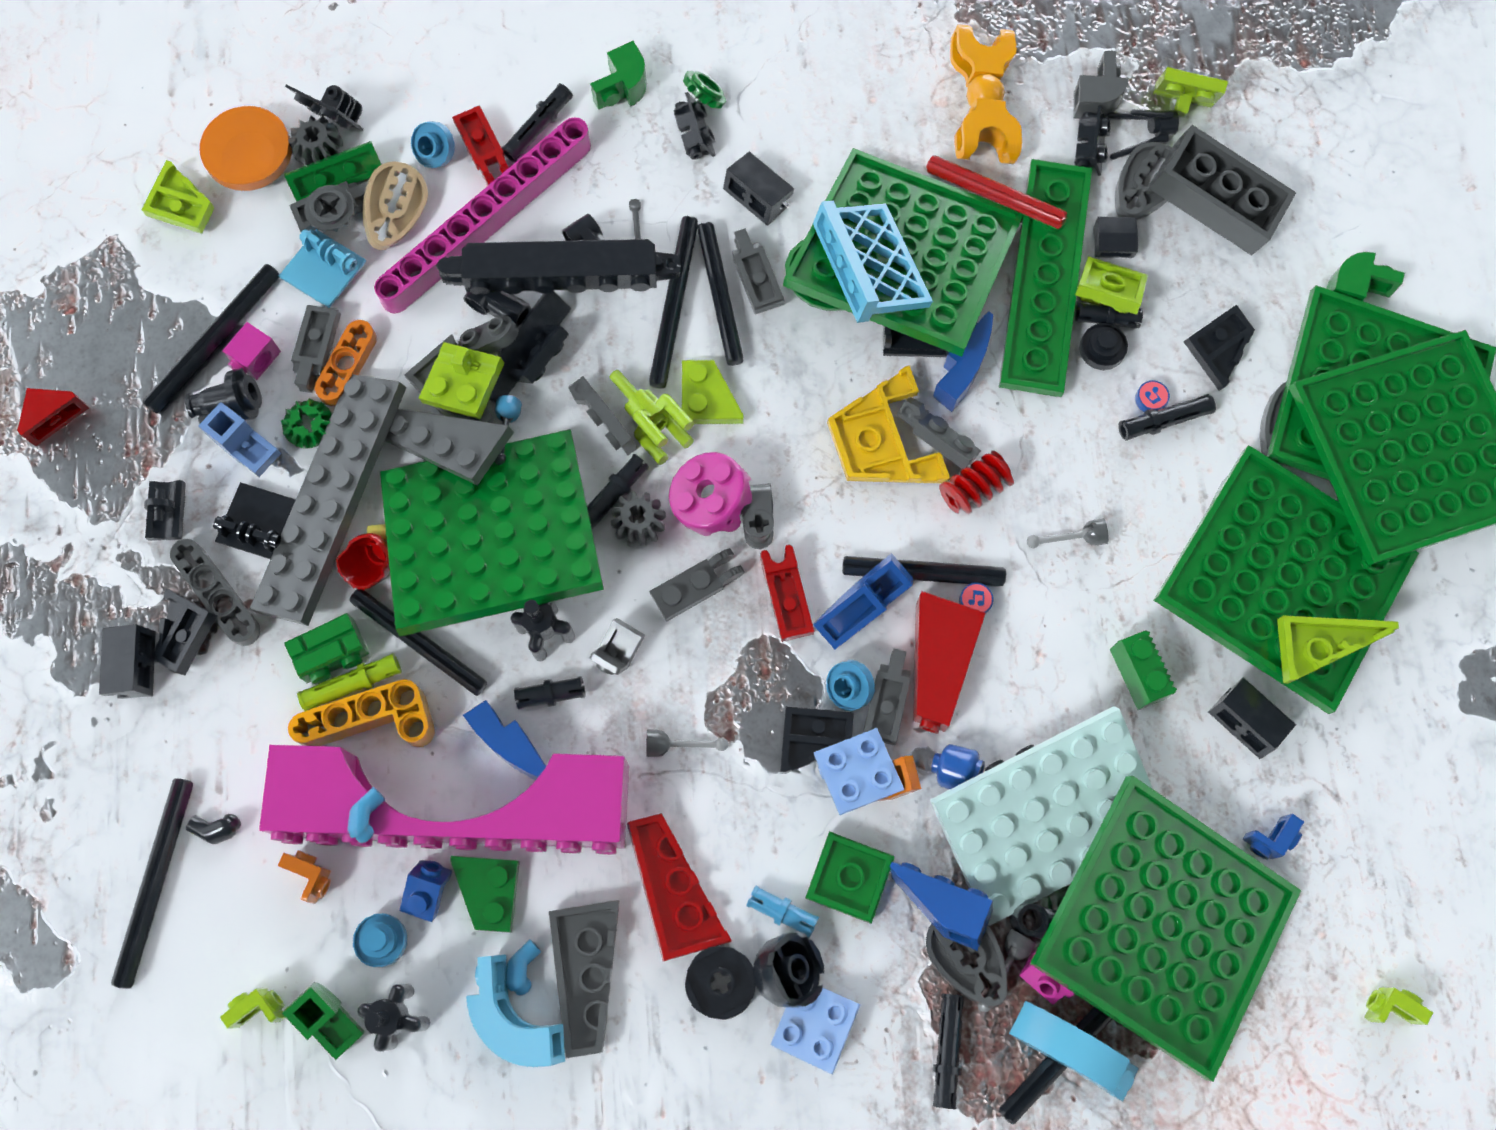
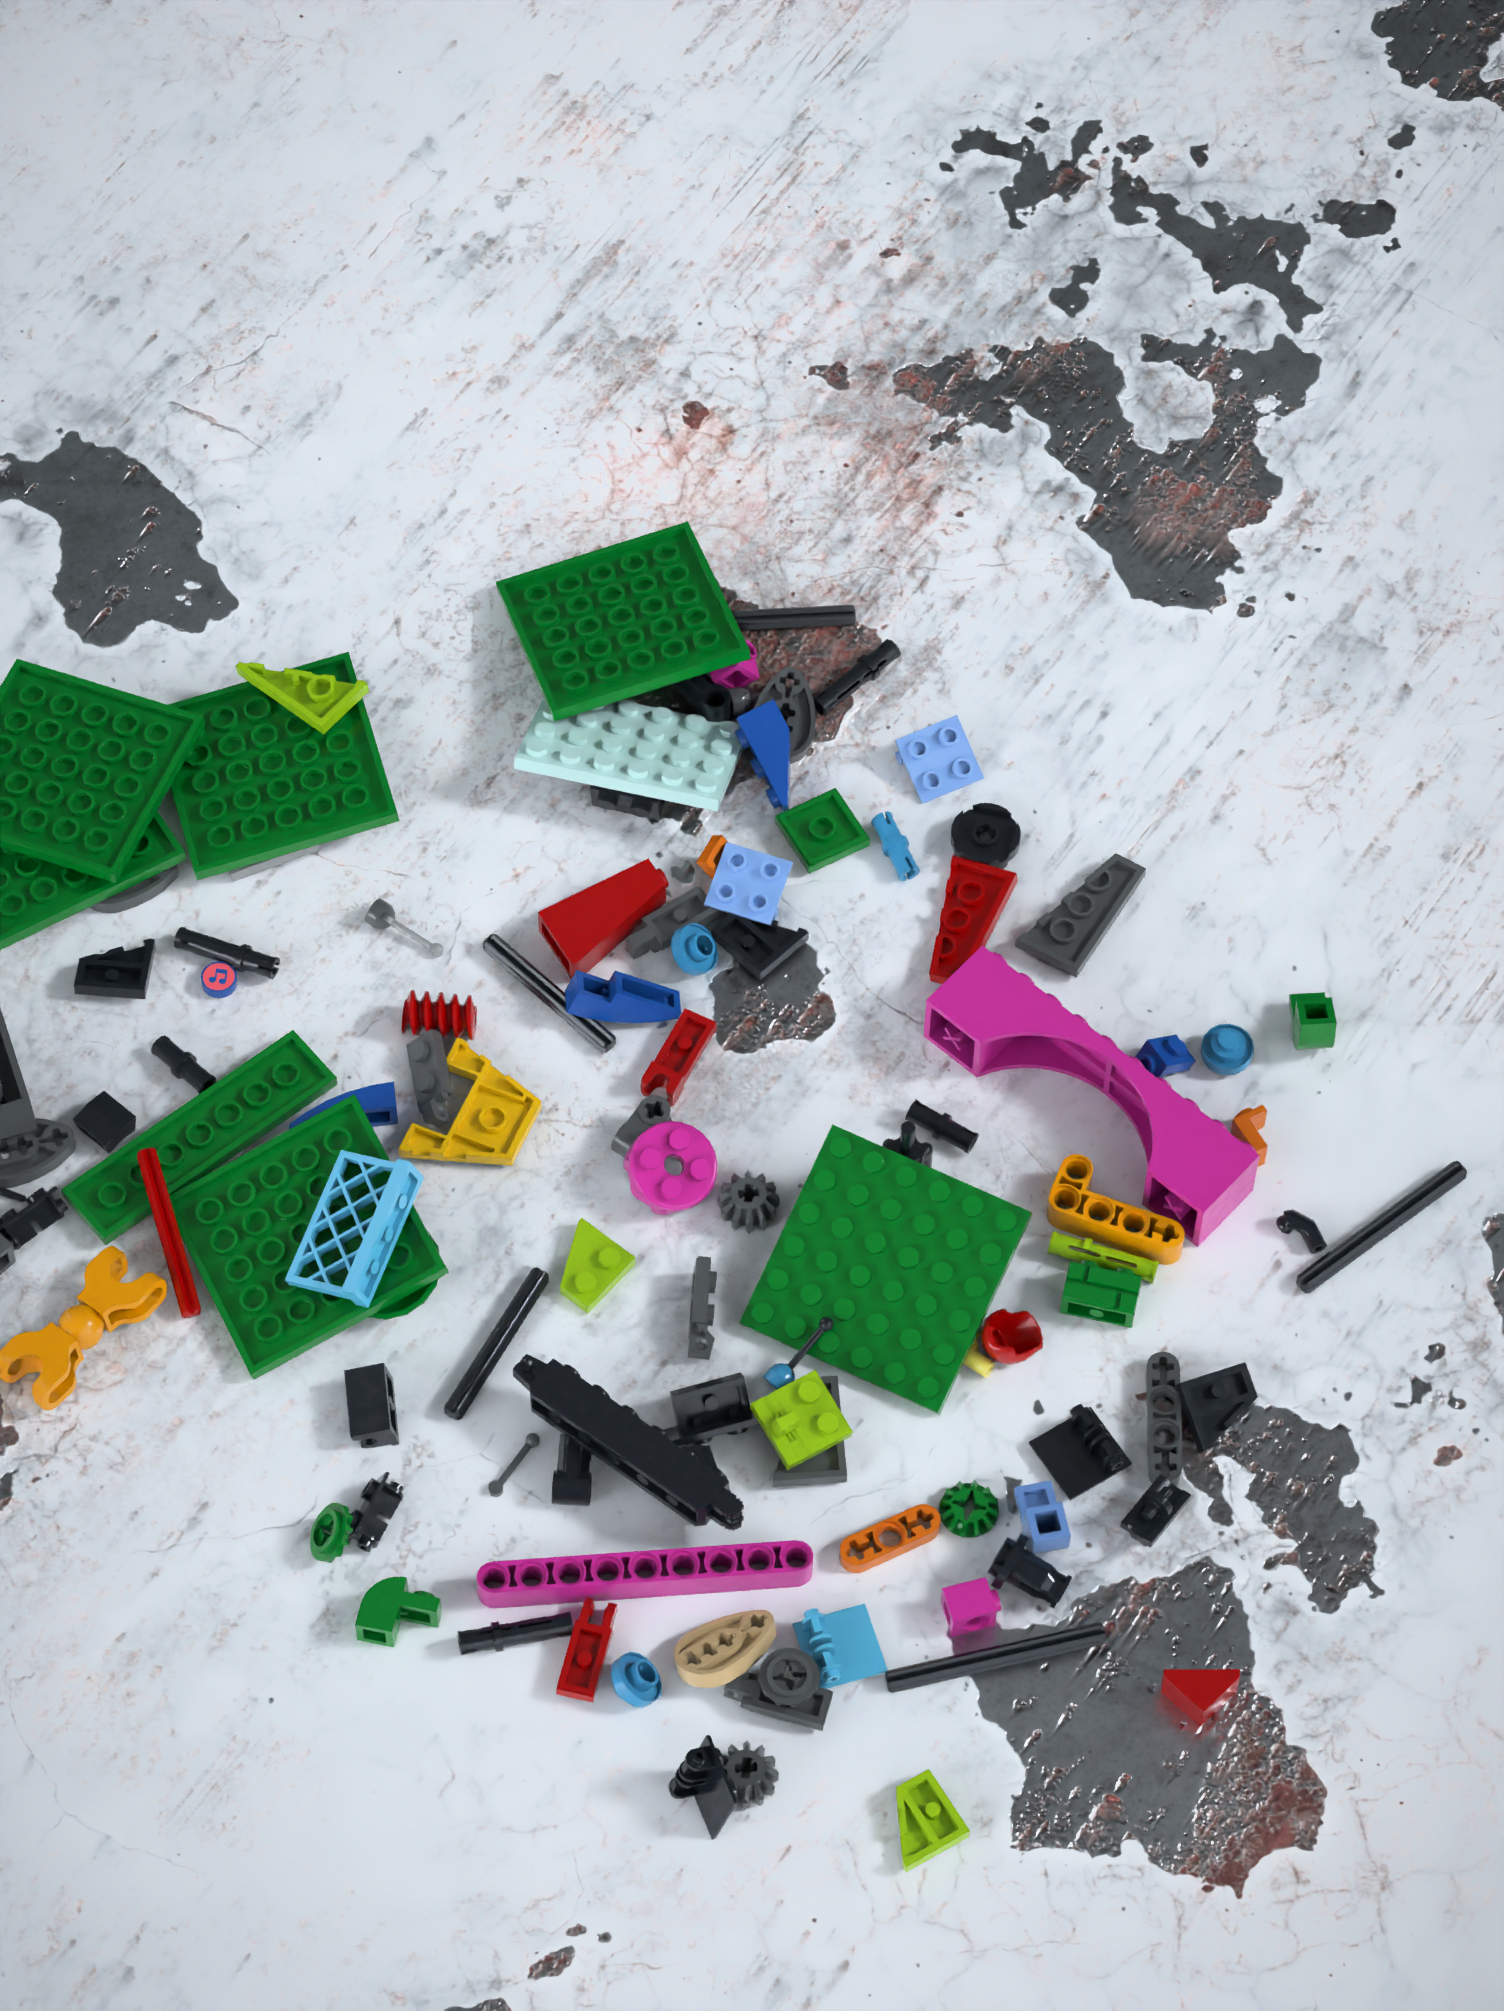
camera: 140 degrees left, 15 degrees down
black hinge [99,624,156,699] -> none
orange piece [199,106,292,191] -> none
lime bracket [220,988,286,1029] -> none
plate [250,374,407,626] -> none
green plate [284,141,381,202] -> none
dark grey hinge [291,305,341,393] -> none
dark azure arm [347,787,386,843] -> none
black axle [349,589,487,696] -> none
black plant [357,984,430,1052] -> none
dark grey wing [385,409,514,486] -> none
green wing [450,856,520,933] -> none
dark grey plate [458,316,519,354] -> none
blue slope [463,700,546,780] -> none
medium azure arch [466,954,565,1067] -> none
dark azure arm [506,939,542,996] -> none
black pin [587,454,649,529] -> none
bracket [589,618,645,675] -> none
lime plant [609,370,694,465] -> none
hinge [646,729,728,757] -> none
black axle [649,215,698,389] -> none
dark grey hinge [649,548,745,622] -> none
dark grey hinge [732,228,784,314] -> none
black cylinder [753,932,824,1008] -> none
blue head [931,744,985,789] -> none
coral tile [959,583,994,615] -> none
medium azure arch [1009,1001,1139,1101] -> none
lime hinge [1075,256,1148,315] -> none
black plate [1079,323,1128,370] -> none
green brick [1110,630,1177,710] -> none
black hinge [1208,677,1296,759] -> none
blue bracket [1243,814,1304,860] -> none
lime bracket [1364,987,1434,1025] -> none

